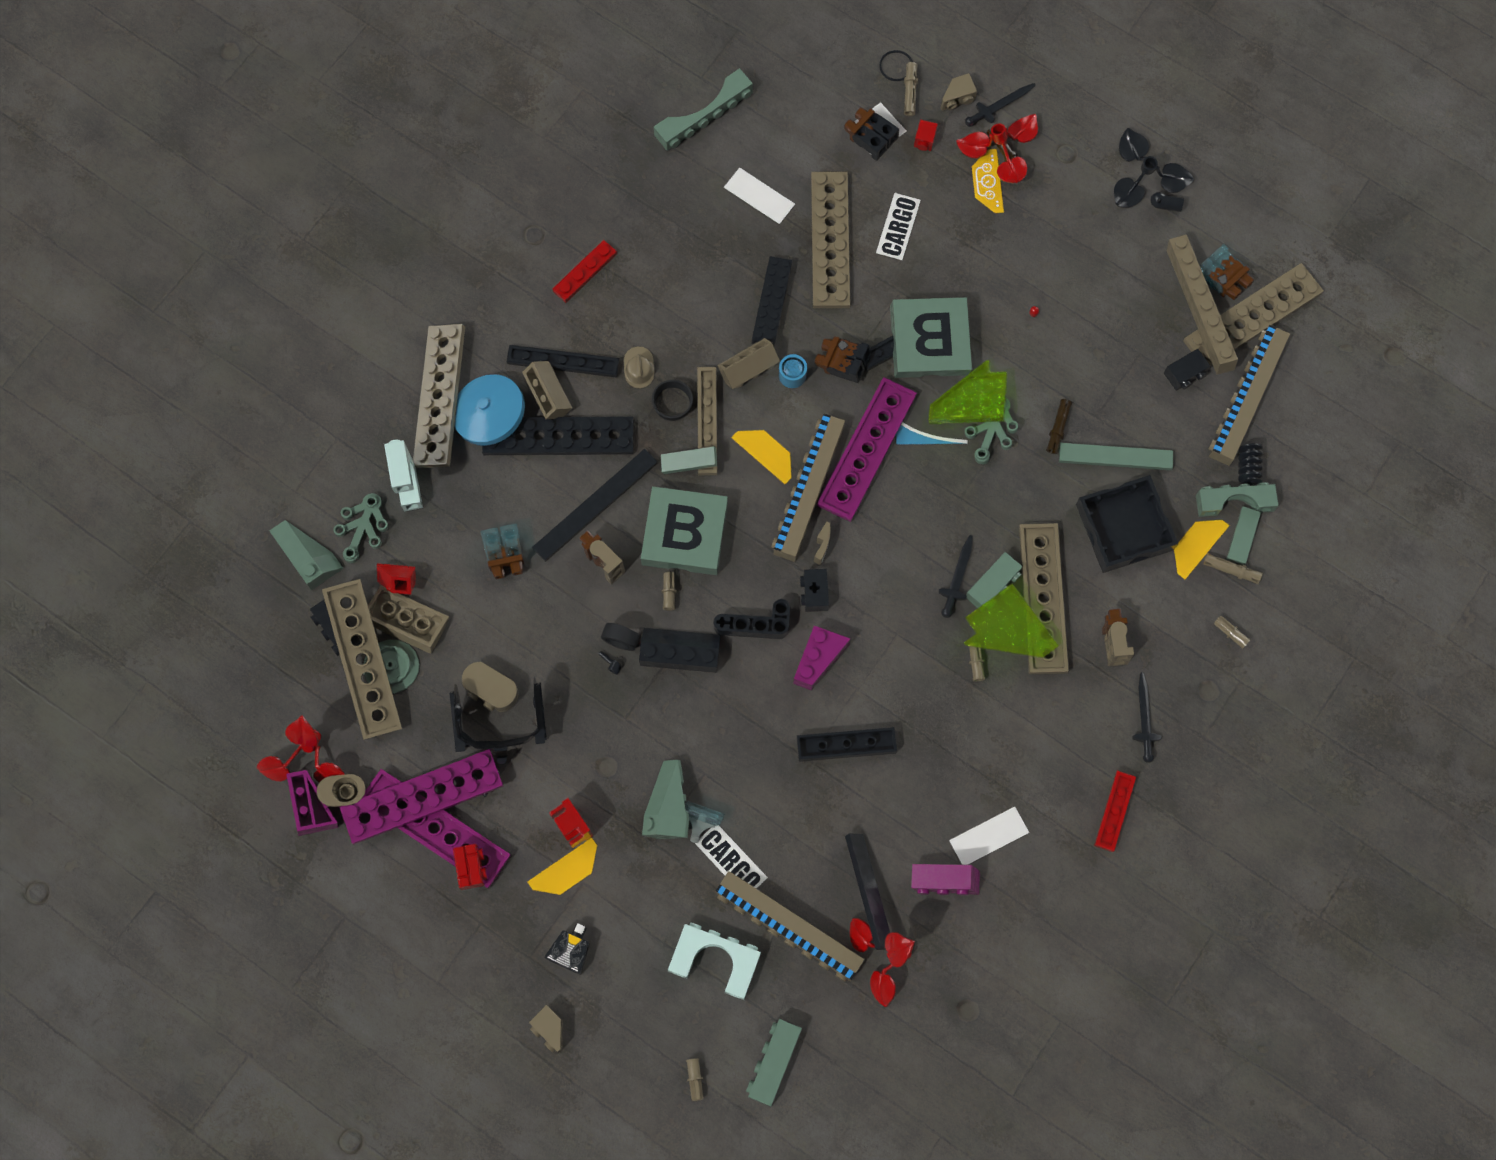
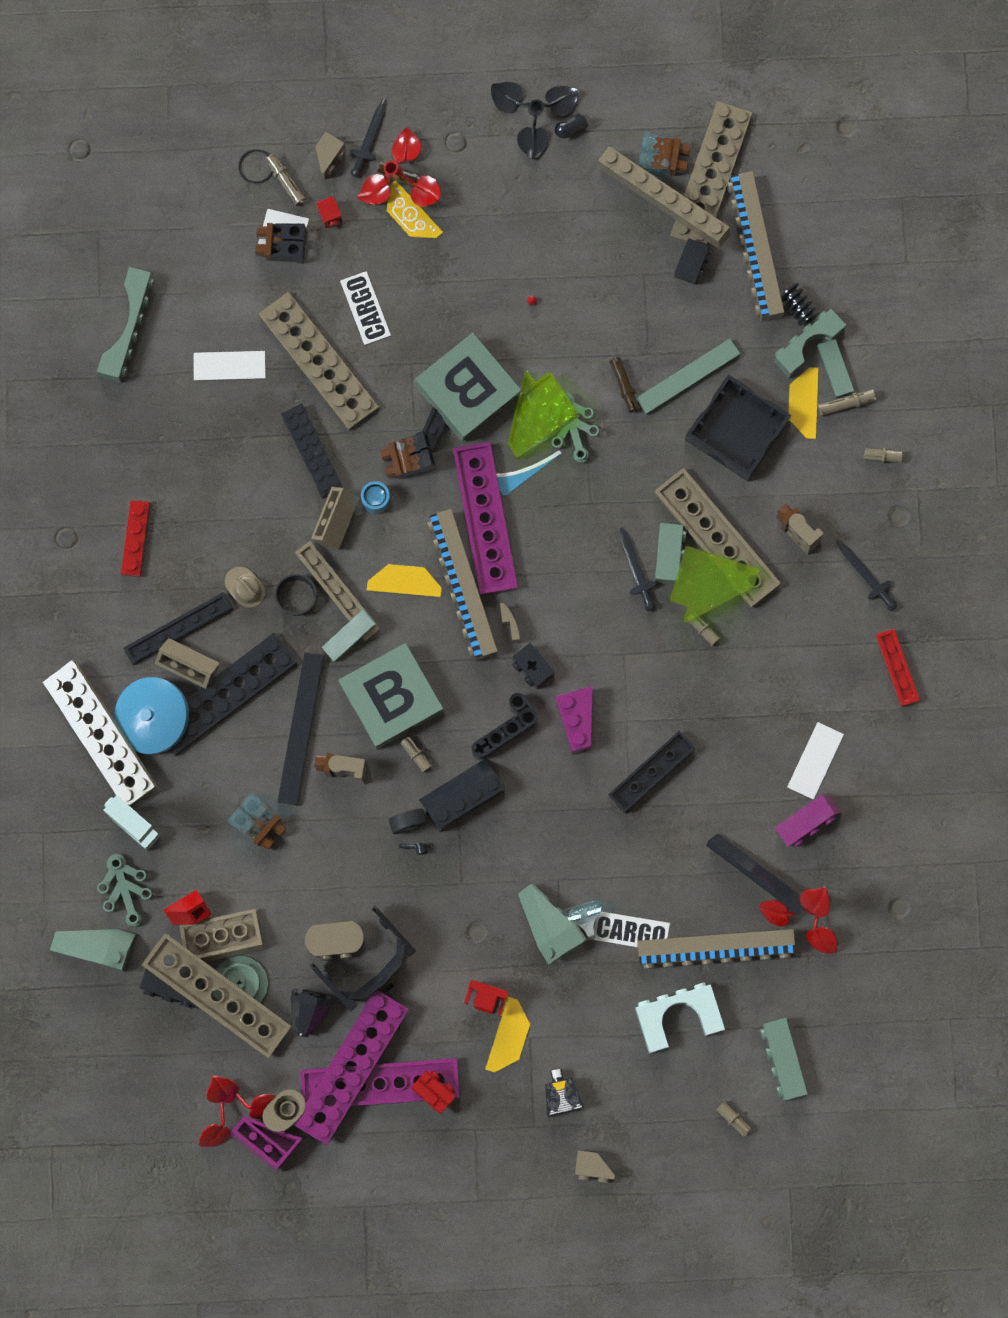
camera: 35 degrees left, 5 degrees up
none -> black cone [290,989,332,1037]

